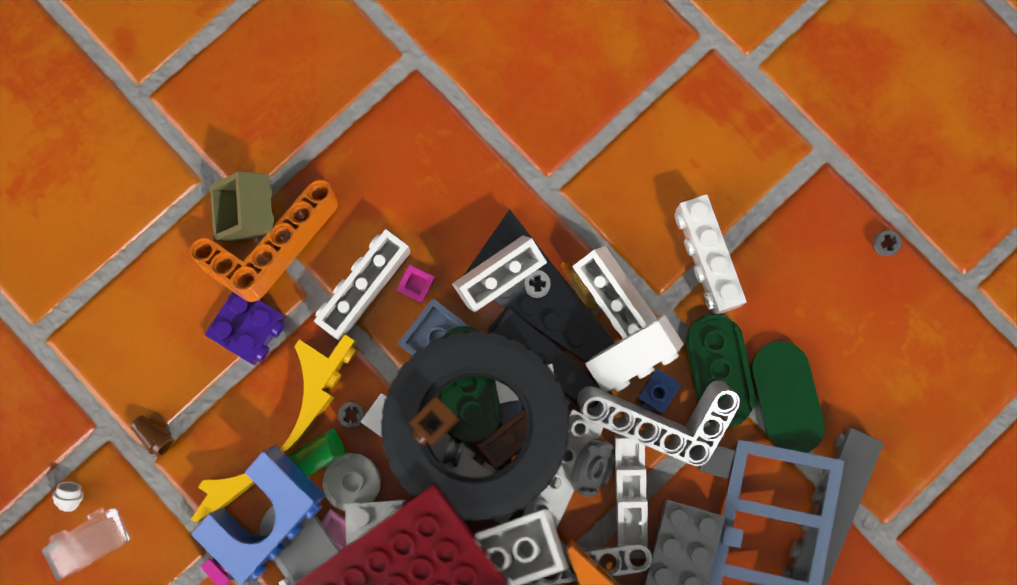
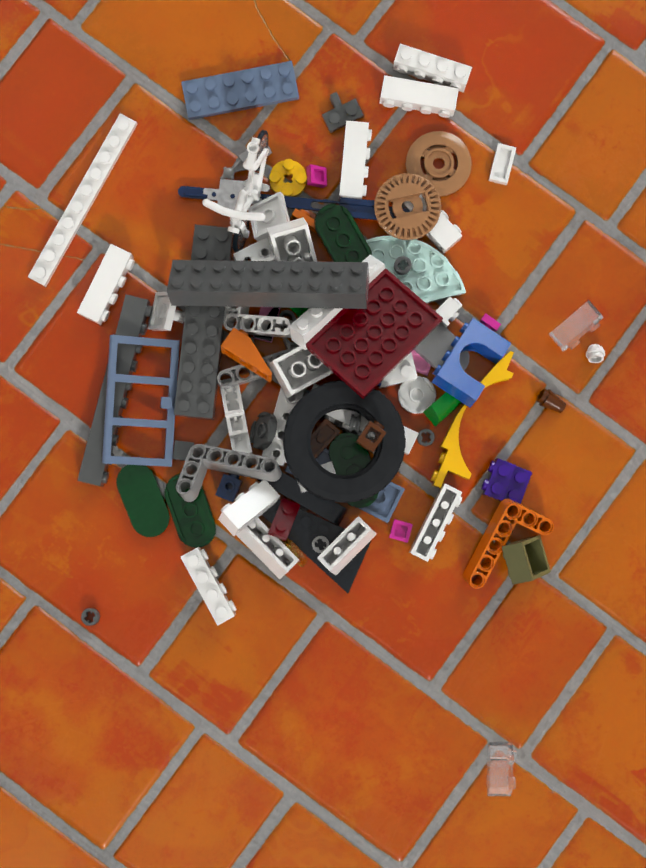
camera: 165 degrees right, 5 degrees up
none -> dark red plate [268,498,300,541]

